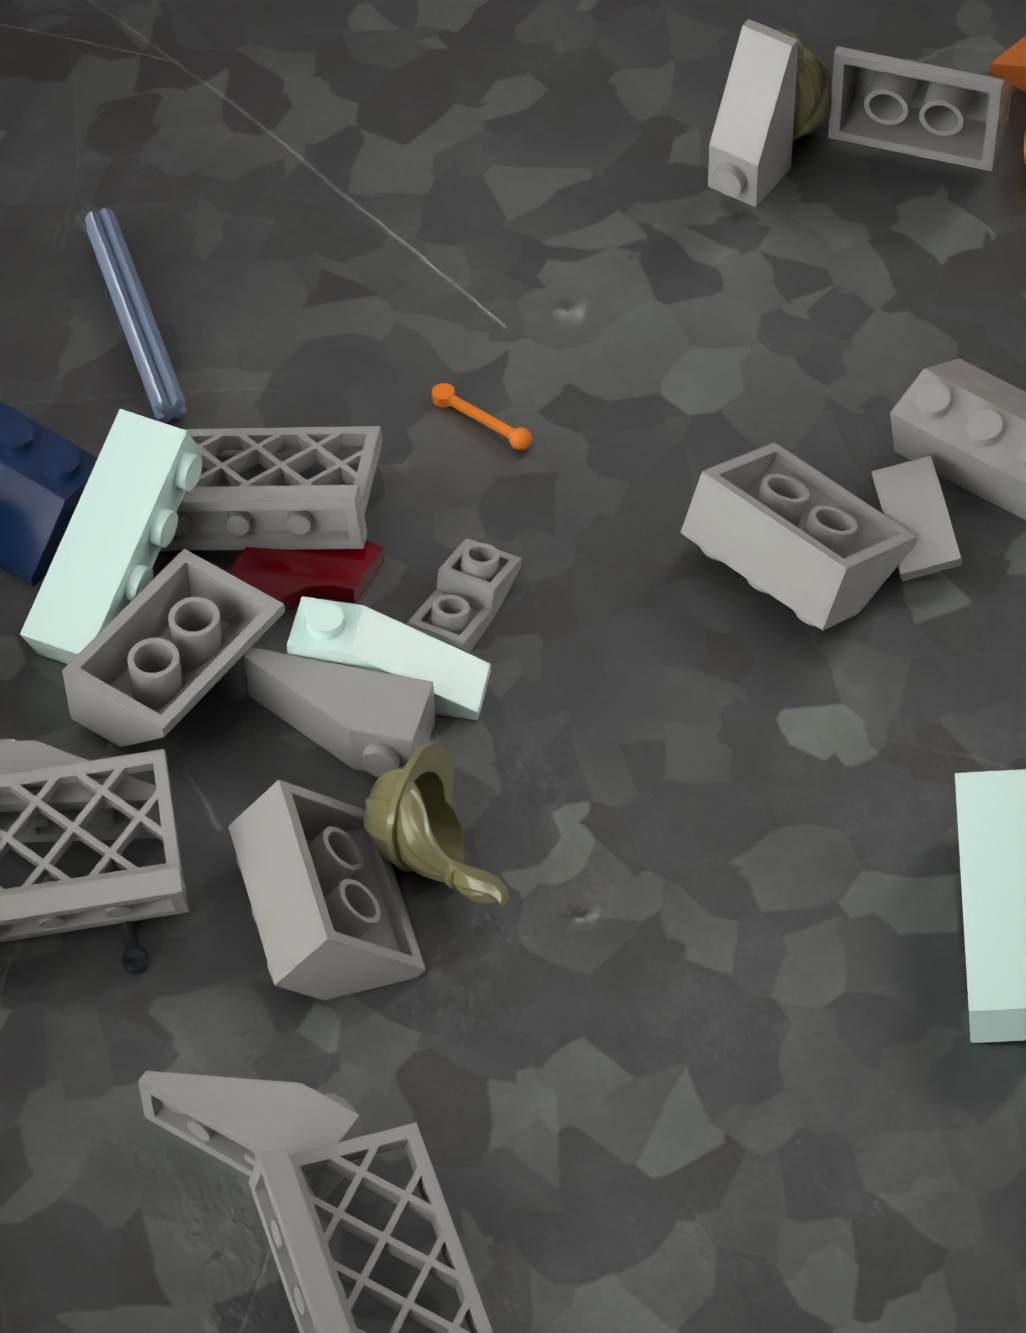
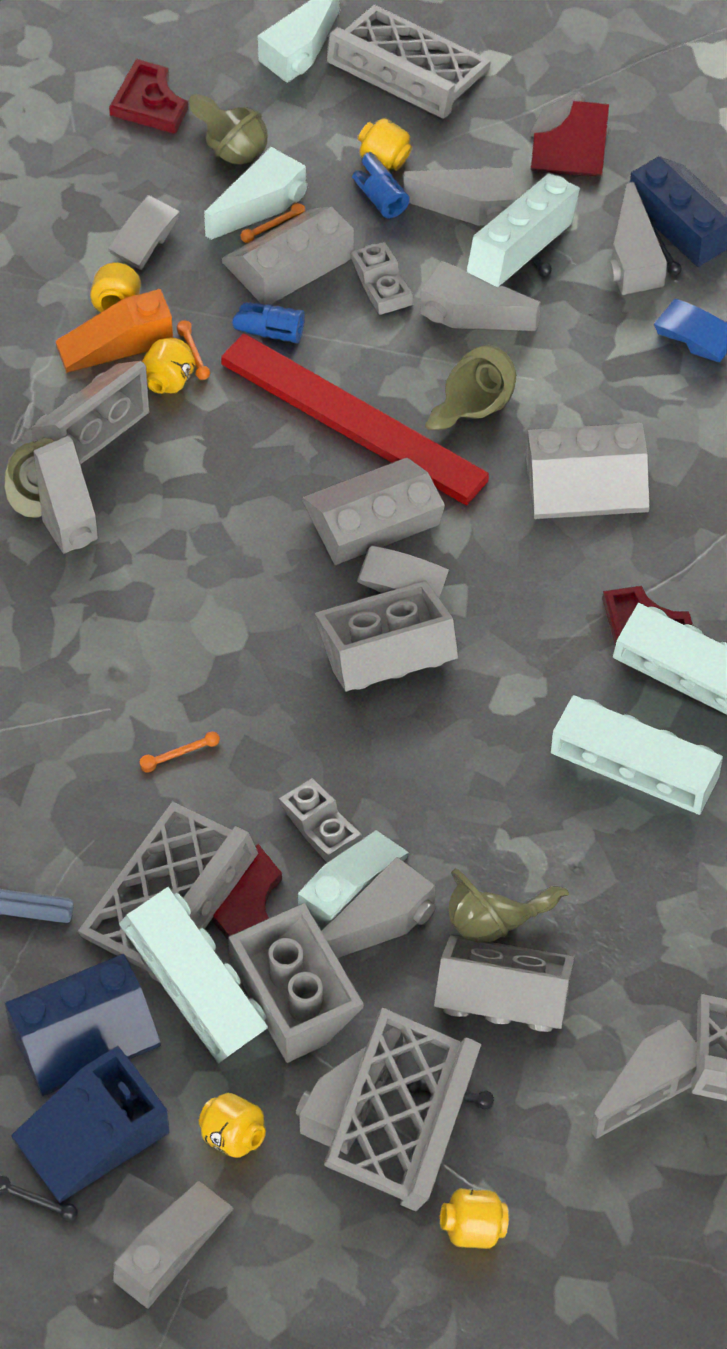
camera: 65 degrees left, 5 degrees up
none -> light aqua brick [551,695,723,815]

